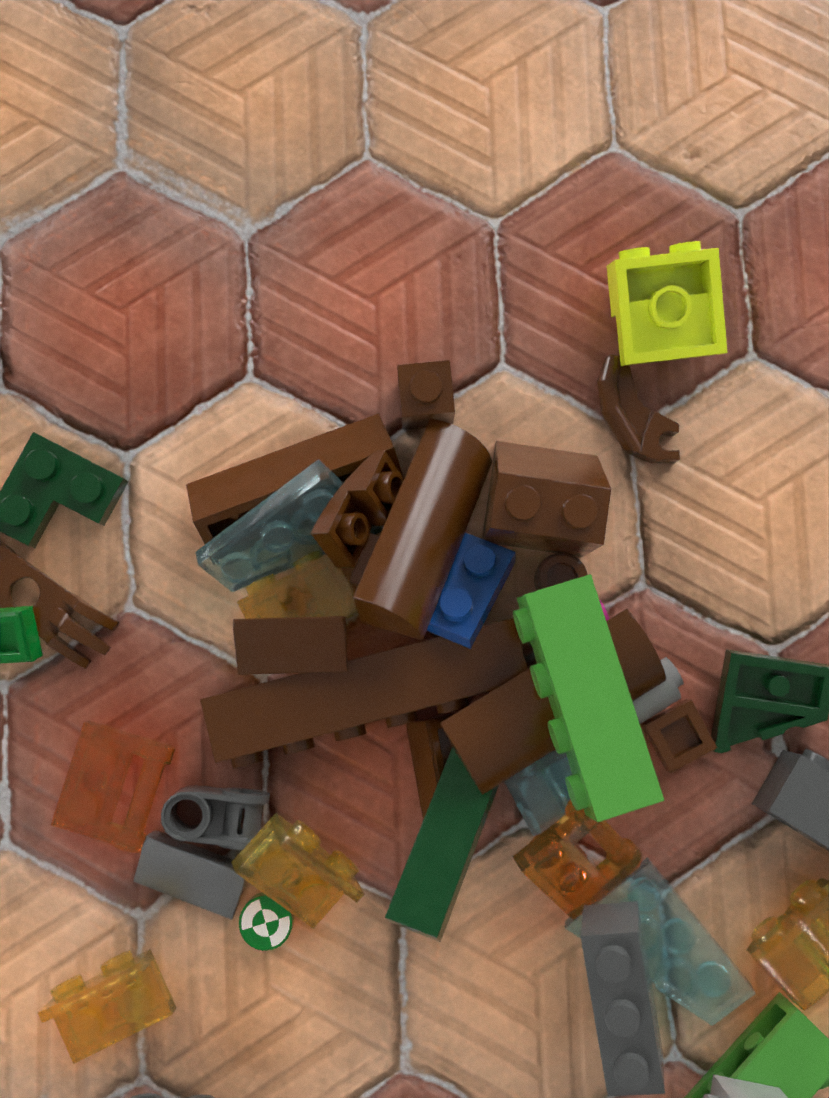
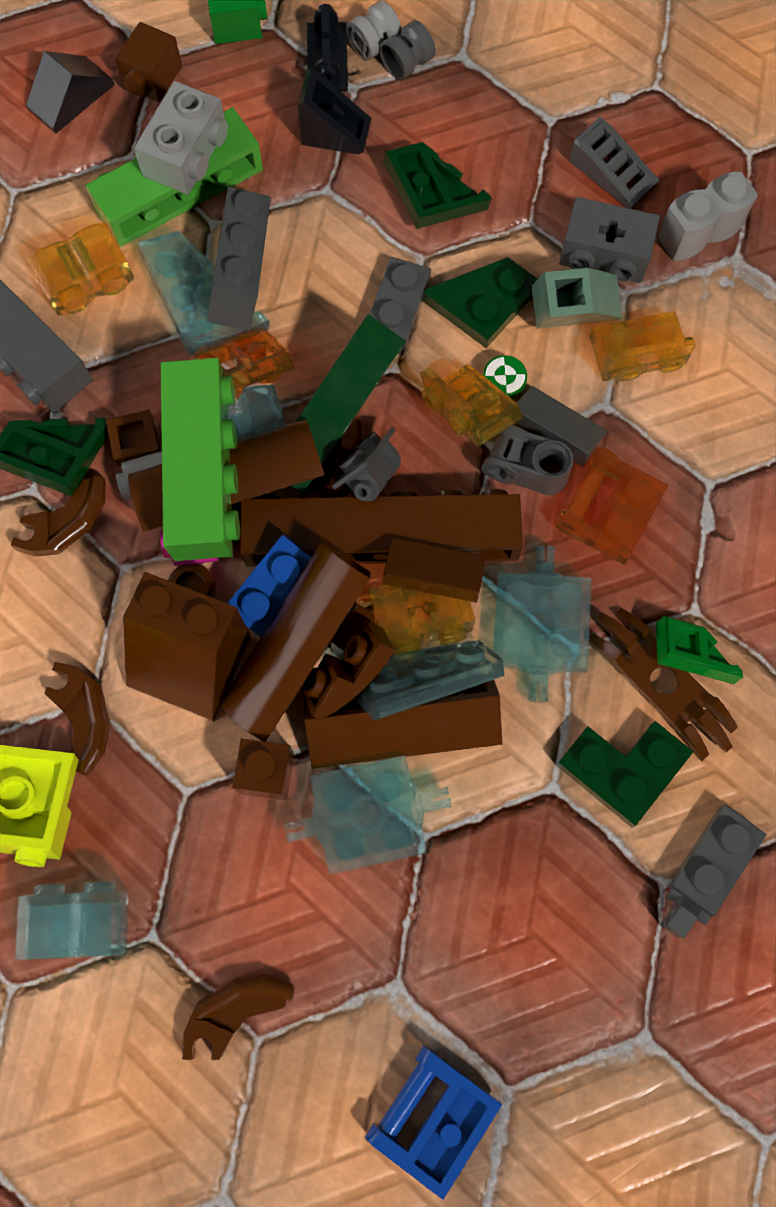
camera: 165 degrees left, 10 degrees down
none -> reddish brown piece [11,475,106,557]
none -> clear light blue brick [15,882,128,960]
none -> reddish brown piece [182,975,295,1060]
none -> clear light blue plate [284,755,452,875]
none -> dark grey hinge [332,427,401,501]
none -> blue plate [365,1045,502,1200]
none -> dark grey hinge [370,257,431,354]
none -> dark green wing [423,257,538,349]
none -> clear light blue plate [492,545,591,703]
none -> sand green slope [532,268,622,329]

